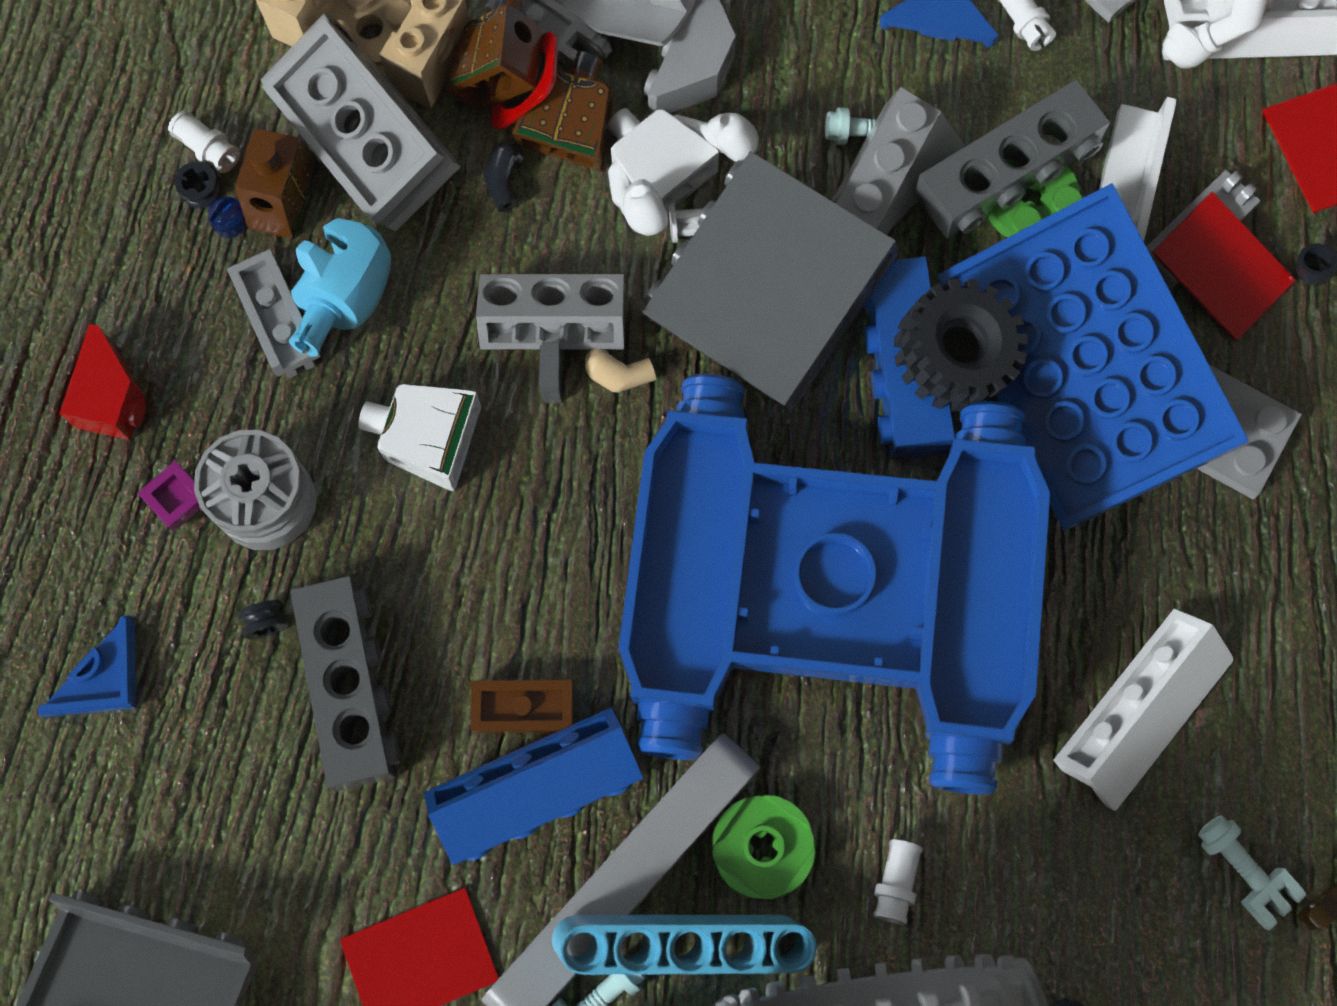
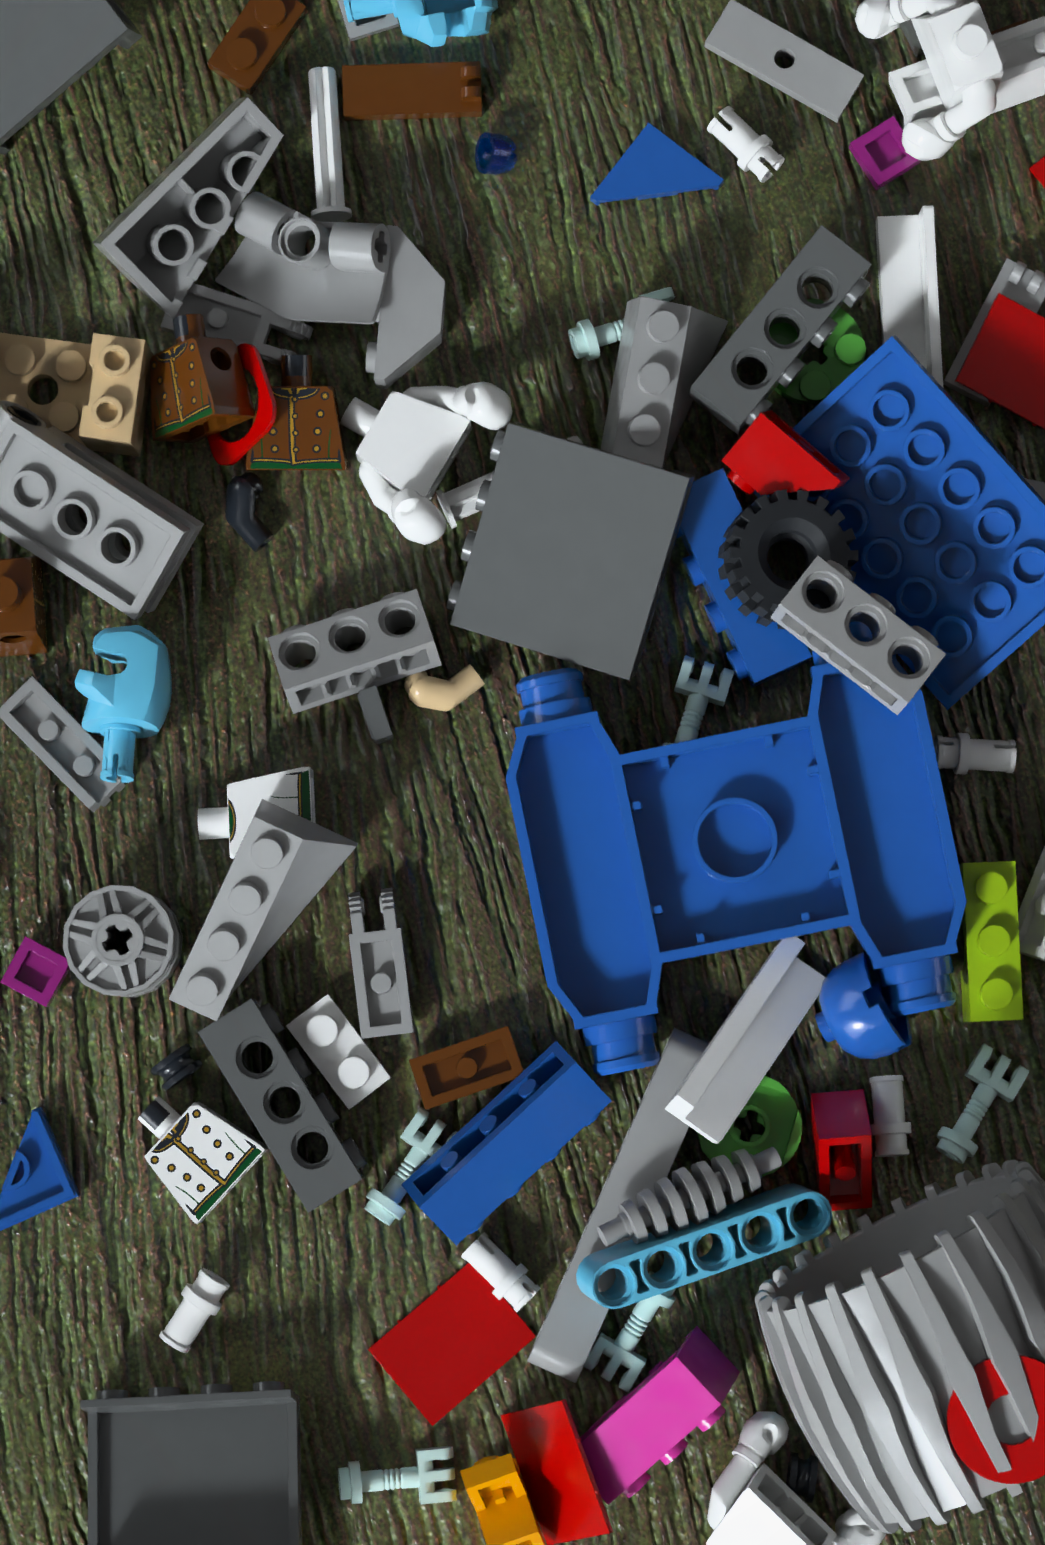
camera: 15 degrees left, 10 degrees up
none -> white torso [138,1096,269,1224]
none -> white pin [159,1268,230,1353]
none -> light grey wedge [169,799,358,1021]
none -> white plate [286,994,392,1109]
none -> light grey hinge [348,888,414,1039]
none -> light aqua hinge [364,1107,457,1226]
none -> white pin [461,1232,541,1312]
none -> light grey piece [597,1146,782,1246]
none -> light aqua hinge [662,655,734,746]
none -> white panel [665,937,826,1144]
none -> red slope [721,410,850,495]
none -> light grey brick [770,555,946,715]
none -> red slope [811,1089,872,1211]
none -> blue cylinder [815,952,912,1059]
none -> magenta plate [849,116,921,190]
none -> white pin [934,733,1017,775]
none -> light aqua hinge [936,1043,1029,1164]
none -> lime arch [959,861,1024,1023]

